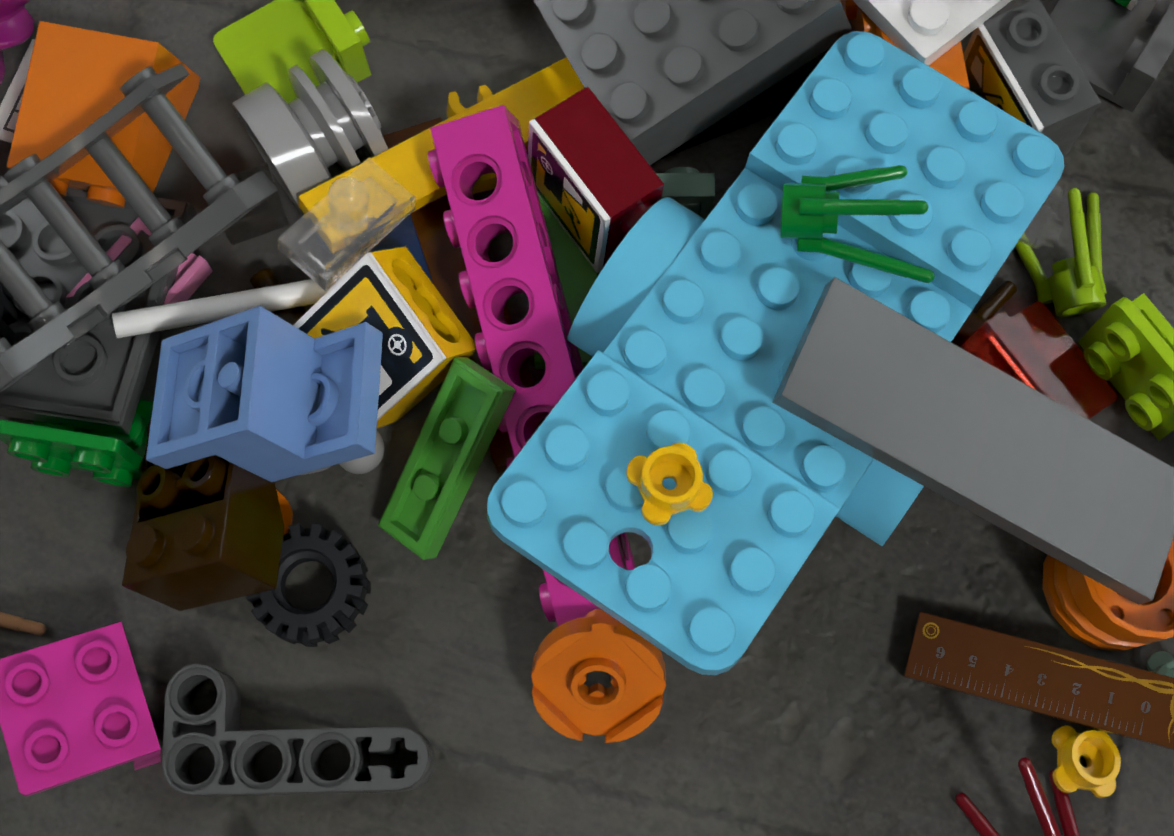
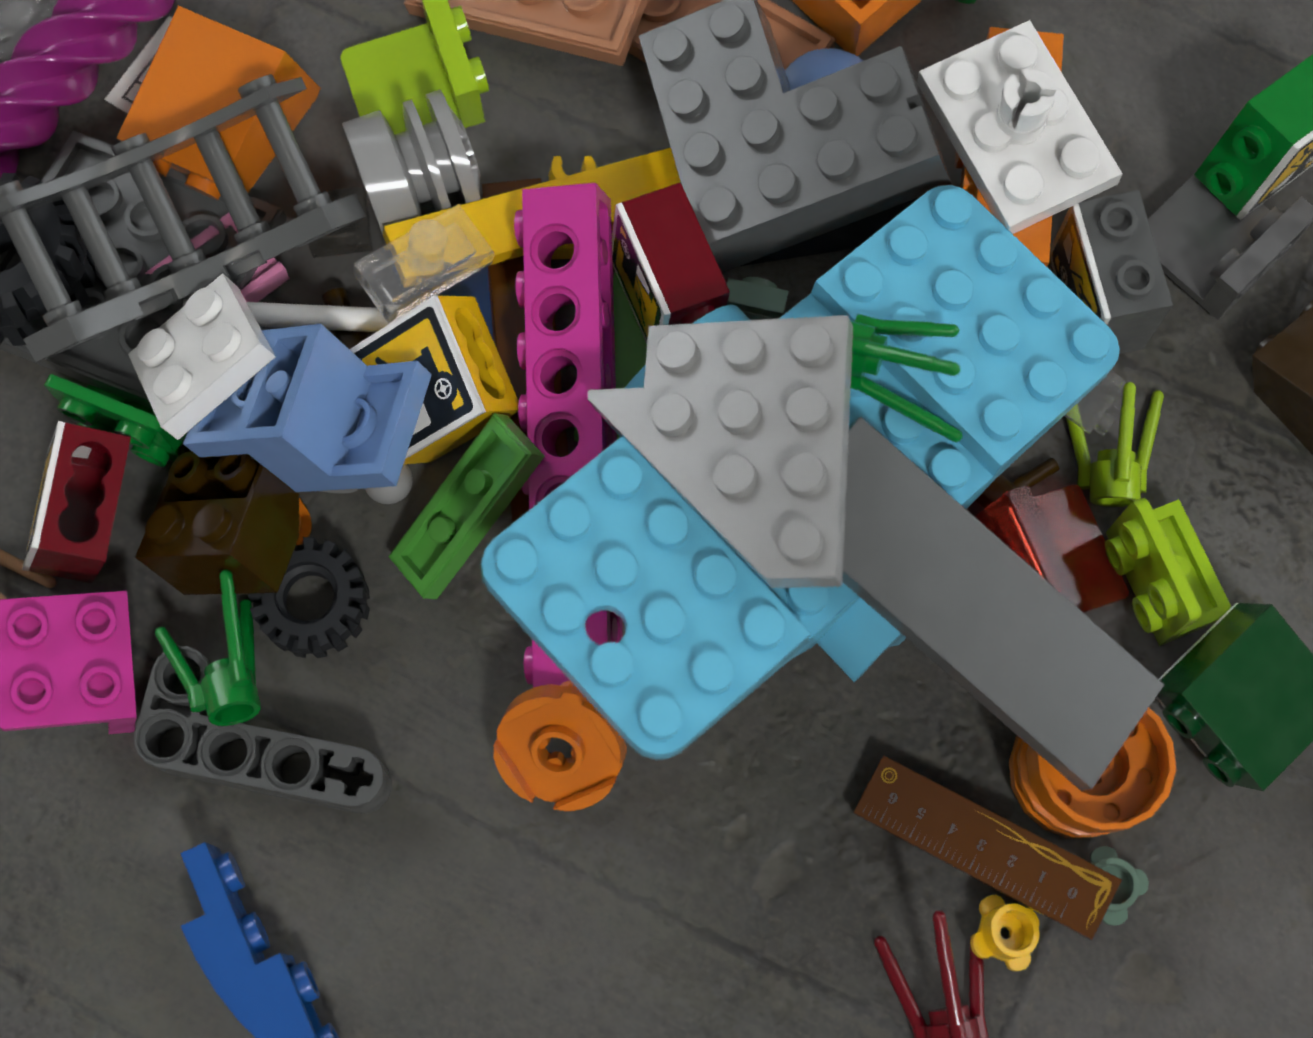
camera: 10 degrees right, 0 degrees up
yellow plate [626,443,713,525] -> none
none -> dark red piece [22,421,131,583]
none -> white plate [128,273,276,440]
none -> green plant [155,569,261,726]
none -> light grey wing [588,315,853,588]

